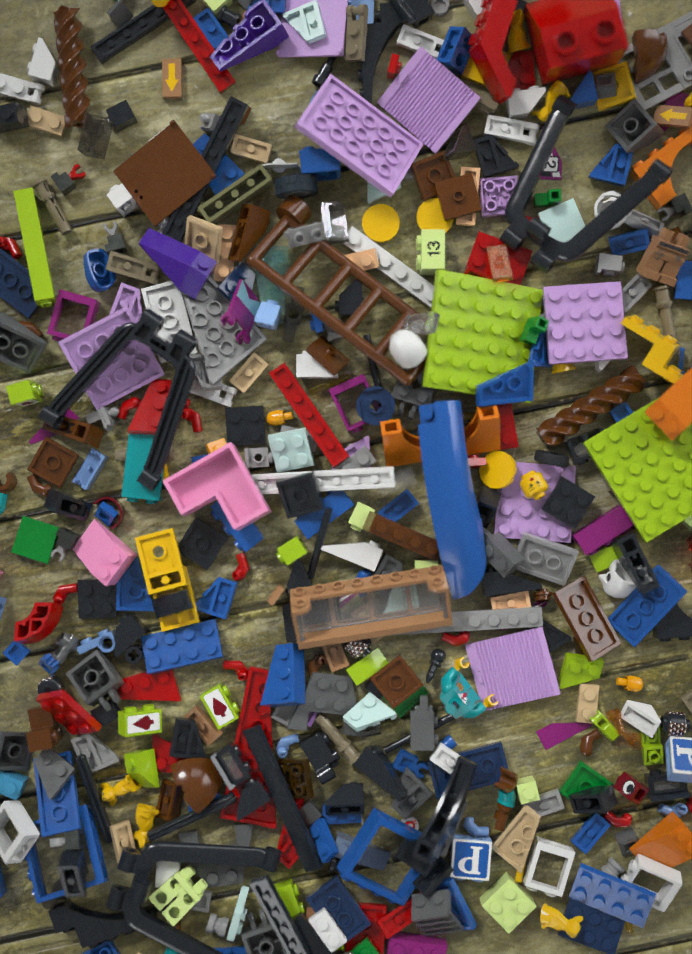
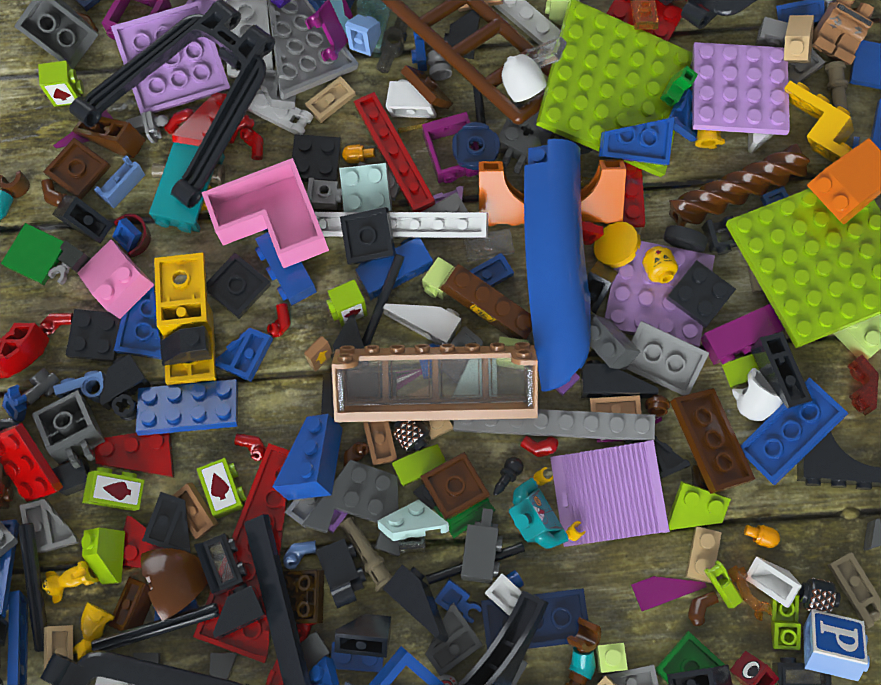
camera: 10 degrees right, 15 degrees down
none -> tan slope [784,15,814,63]

